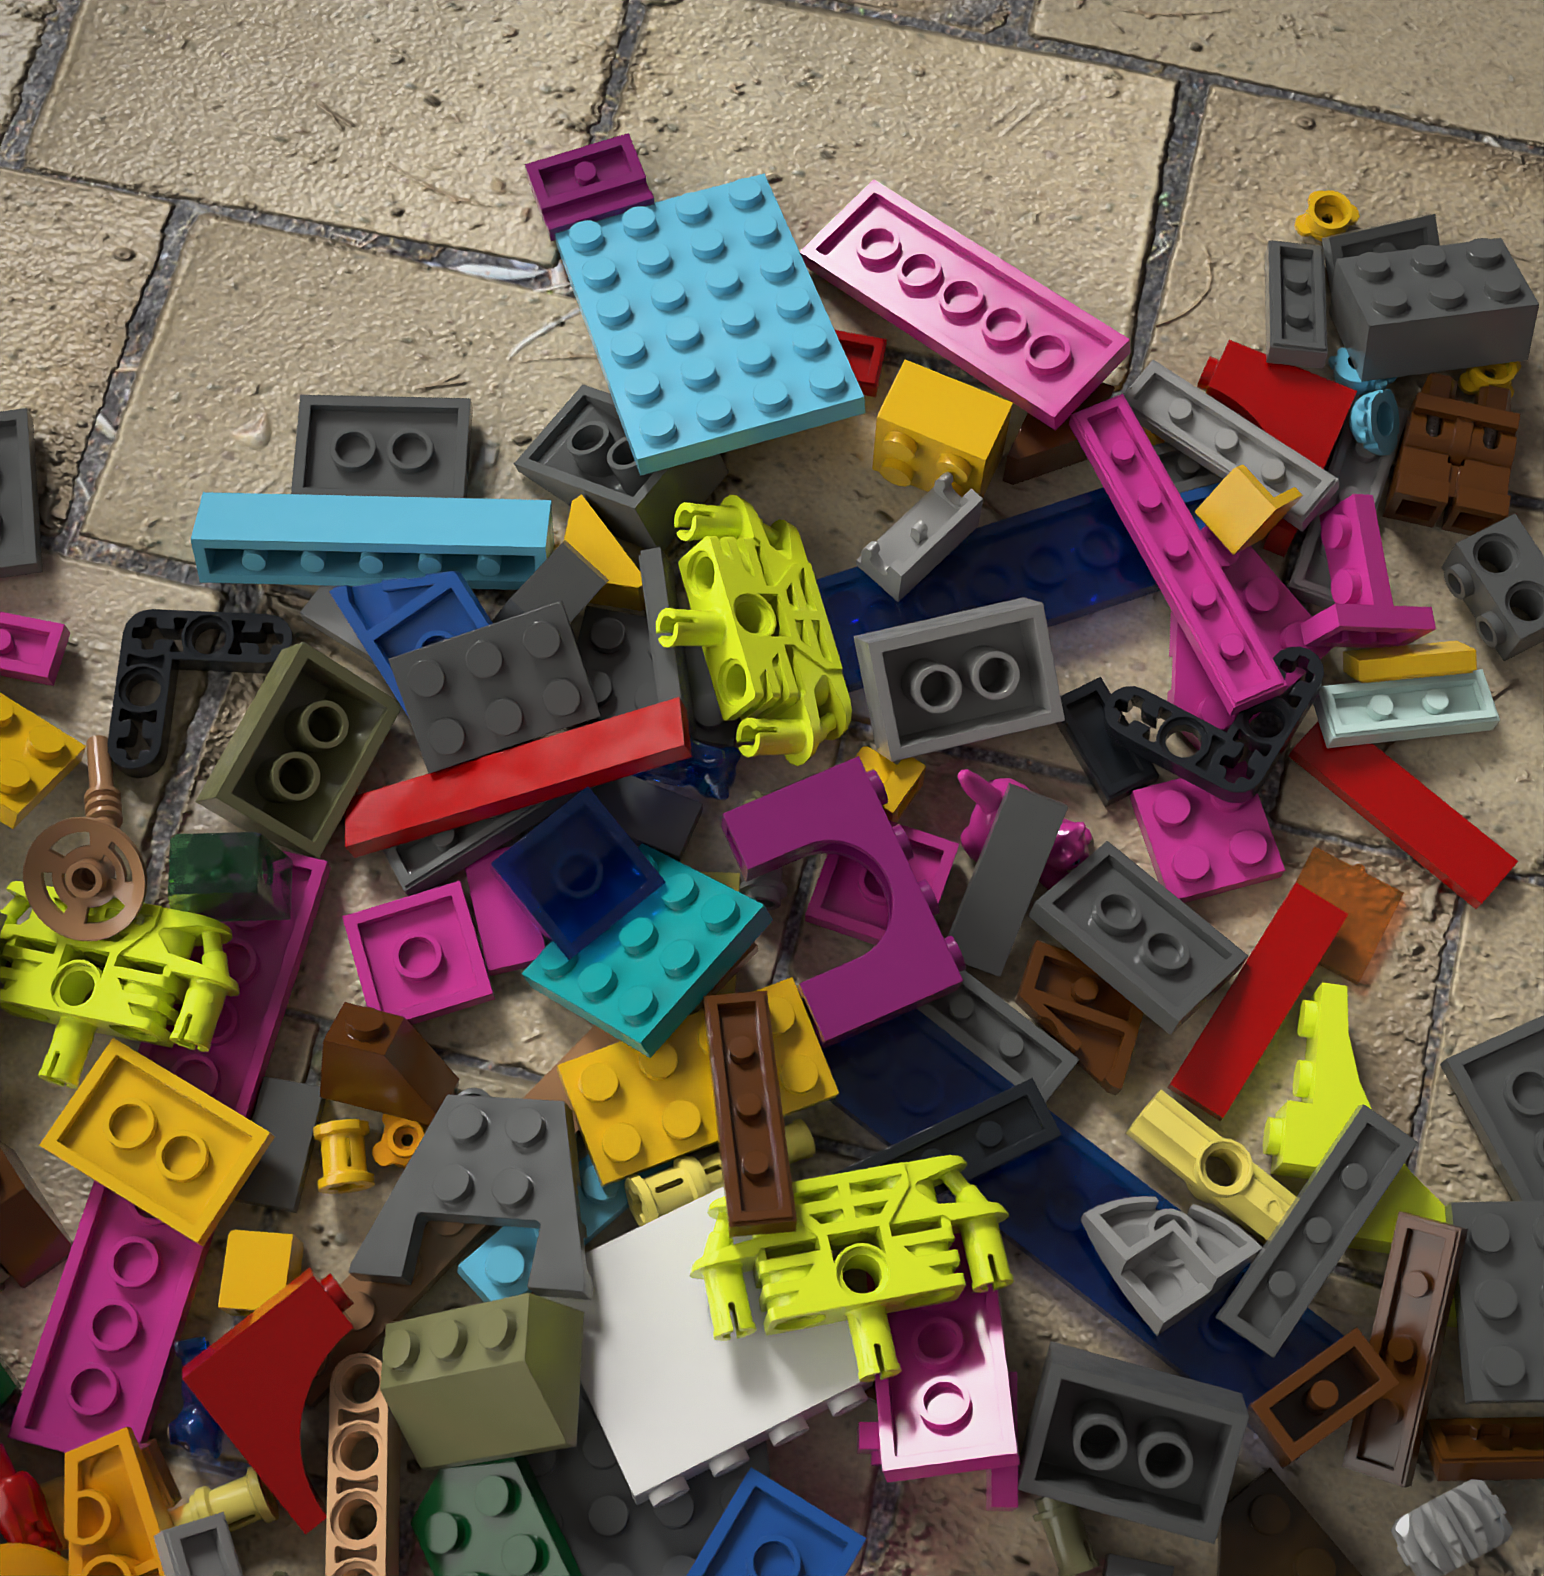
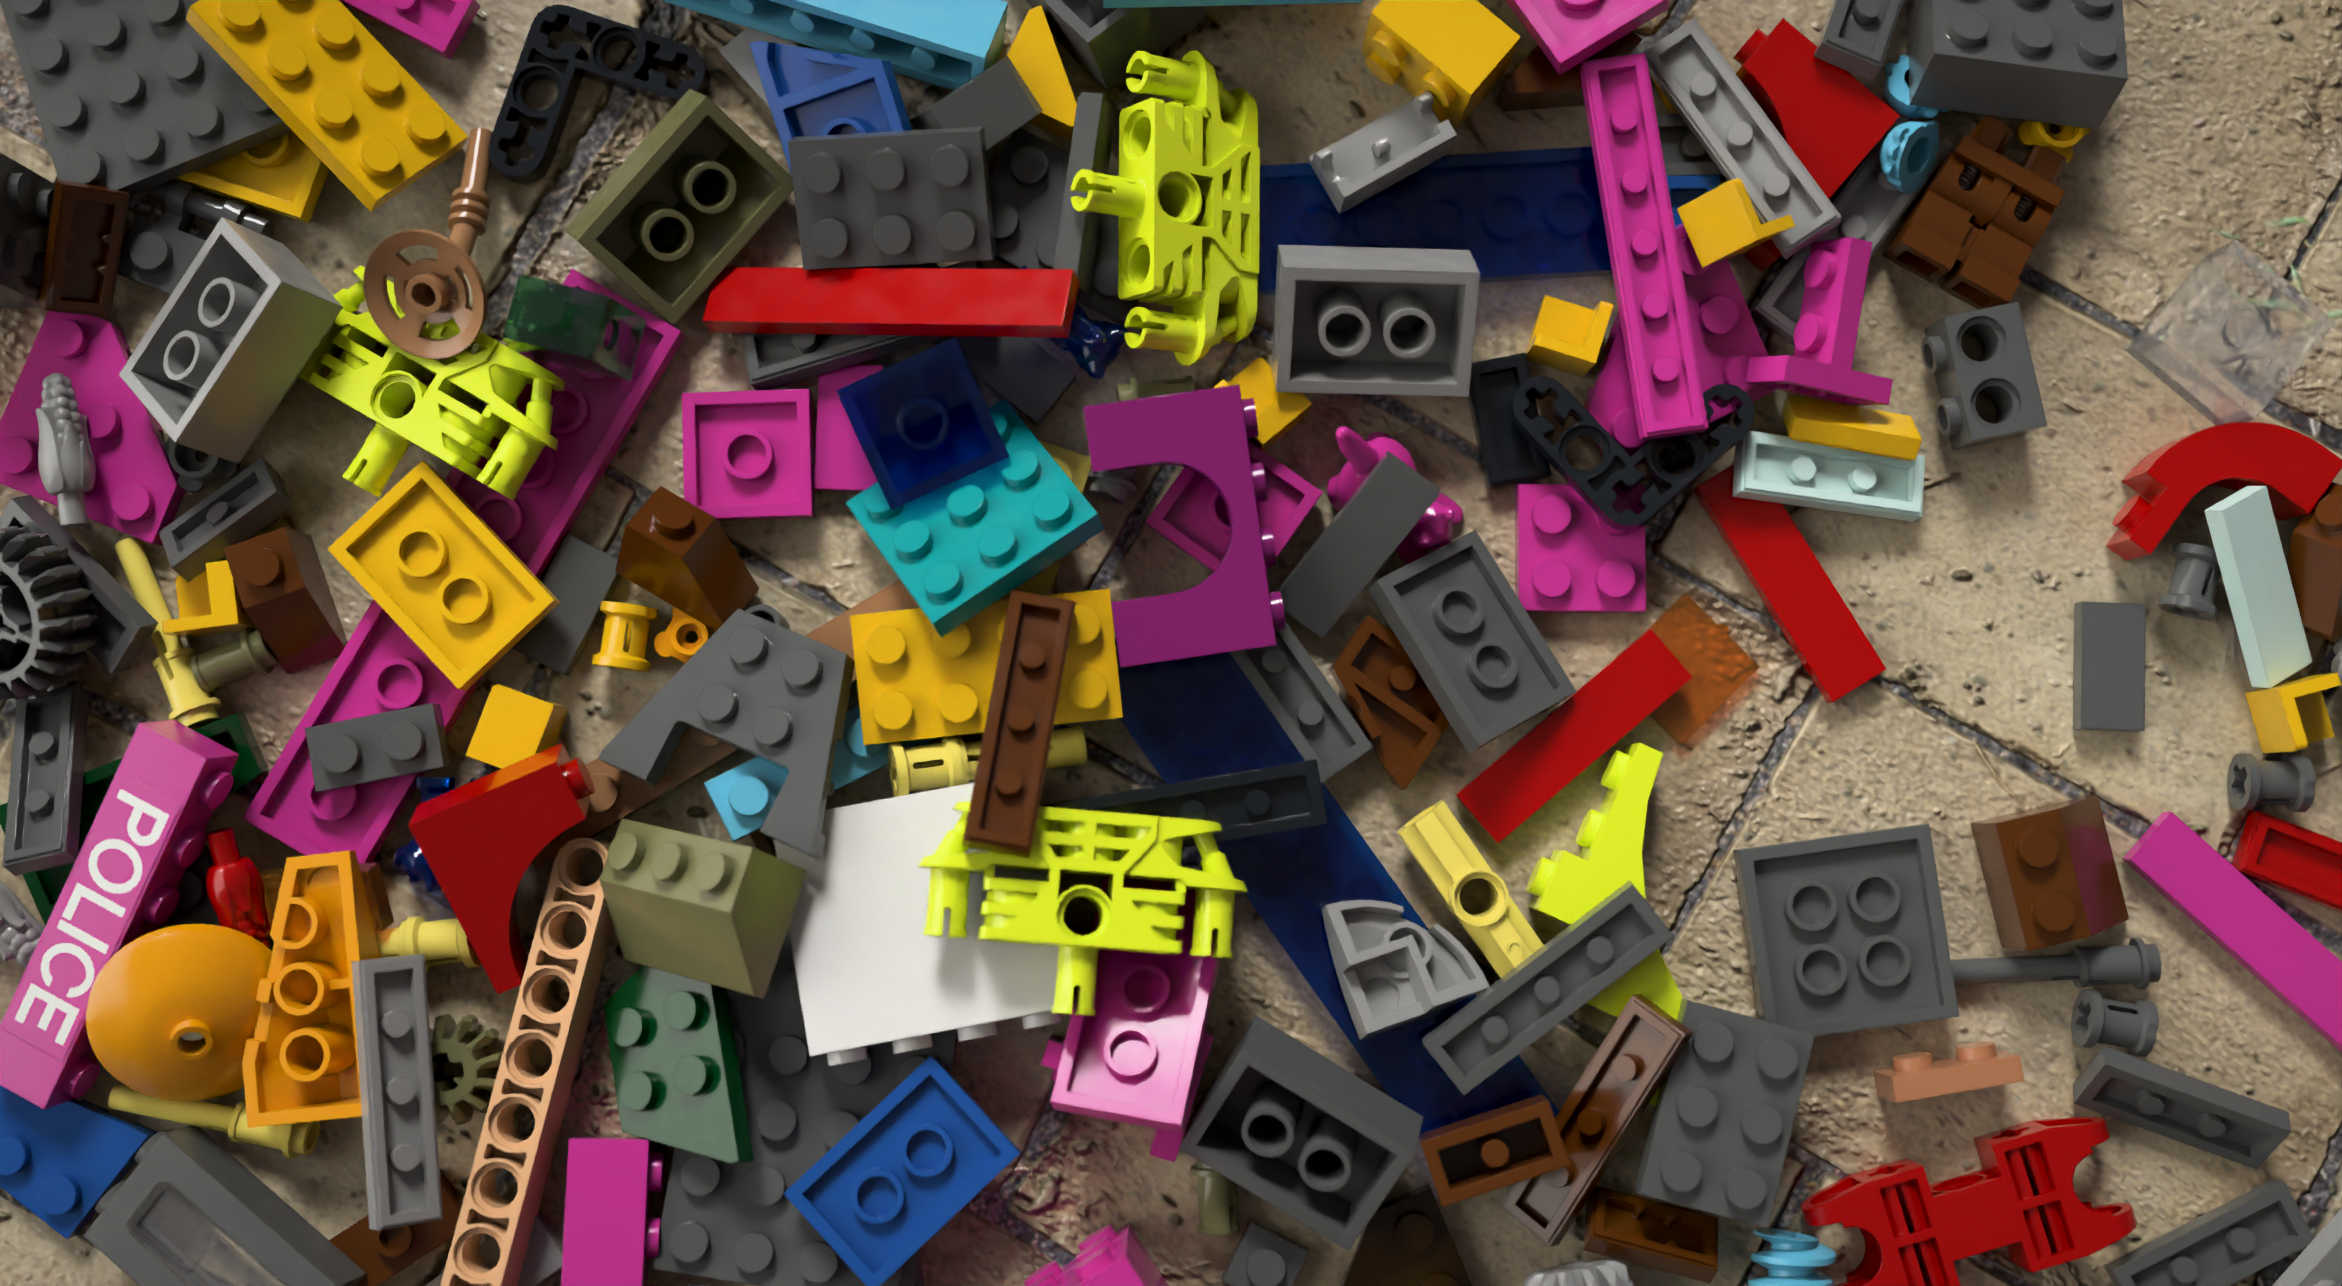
camera: 15 degrees right, 15 degrees up
none -> dark grey plate [305,703,451,792]
none -> yellow panel [1525,295,1614,377]

